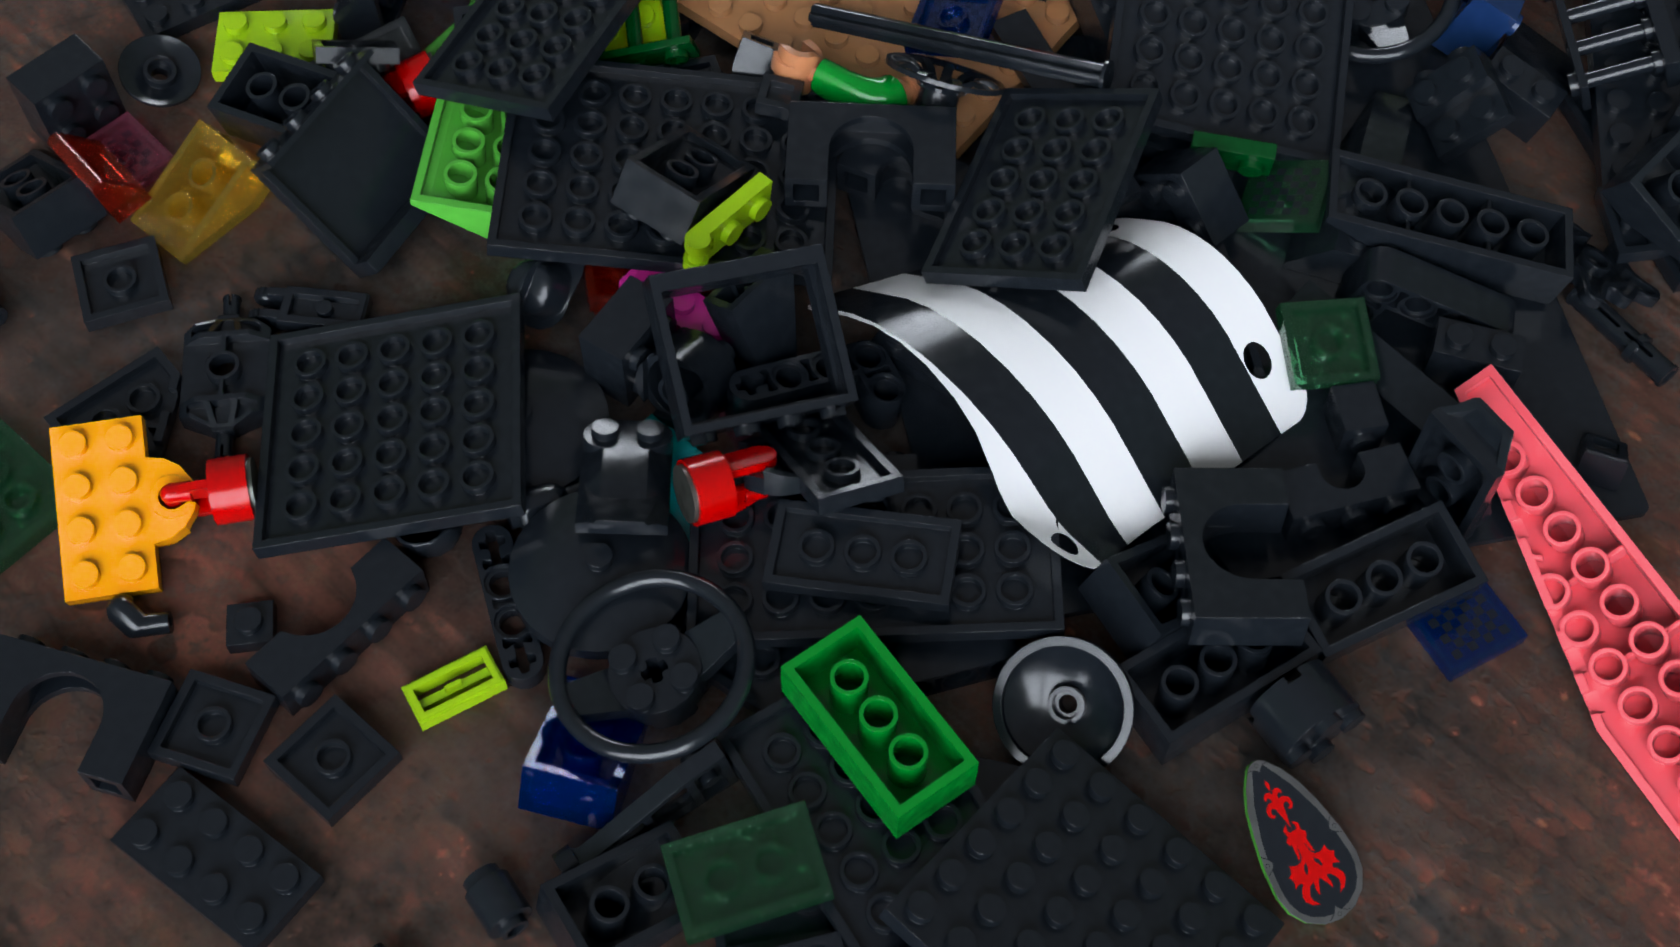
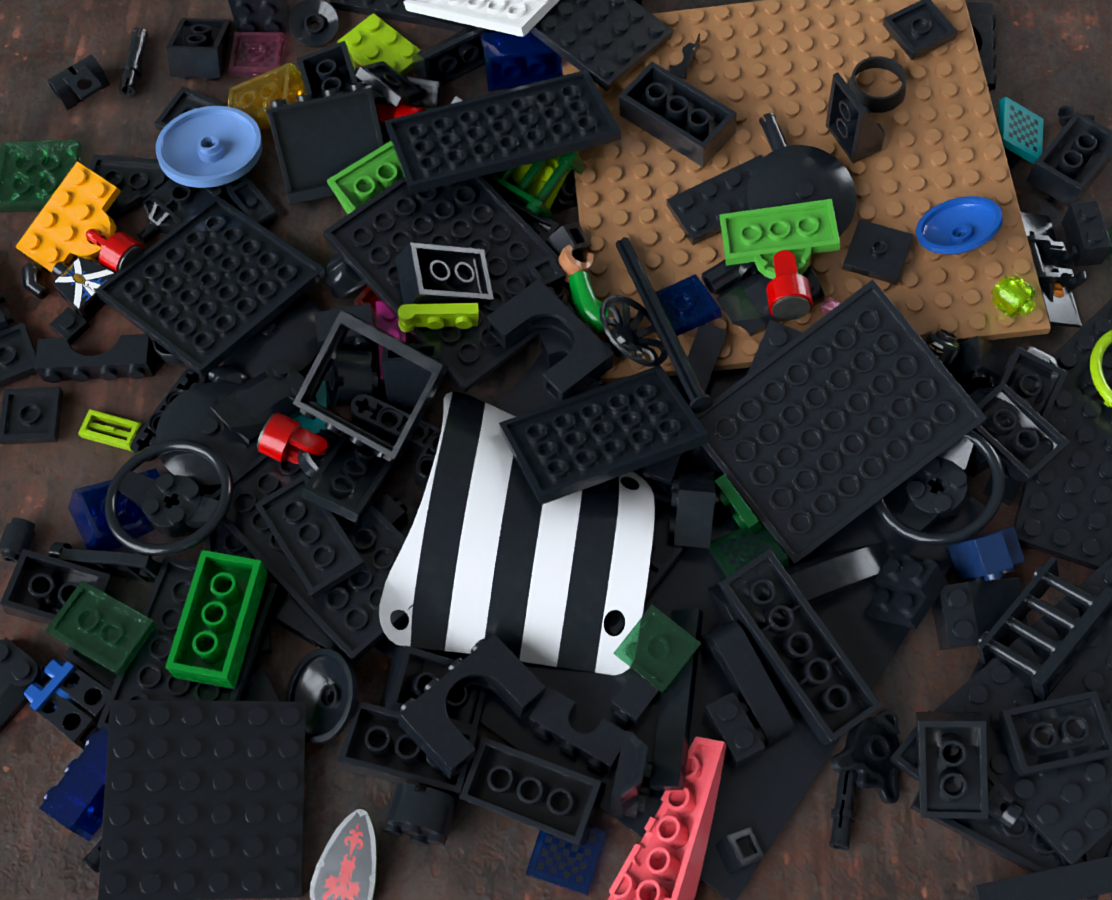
camera: 50 degrees right, 5 degrees up
clear red tile [47,133,152,224] -> none
none -> torso [52,257,115,322]
none -> medium blue dish [155,106,263,188]

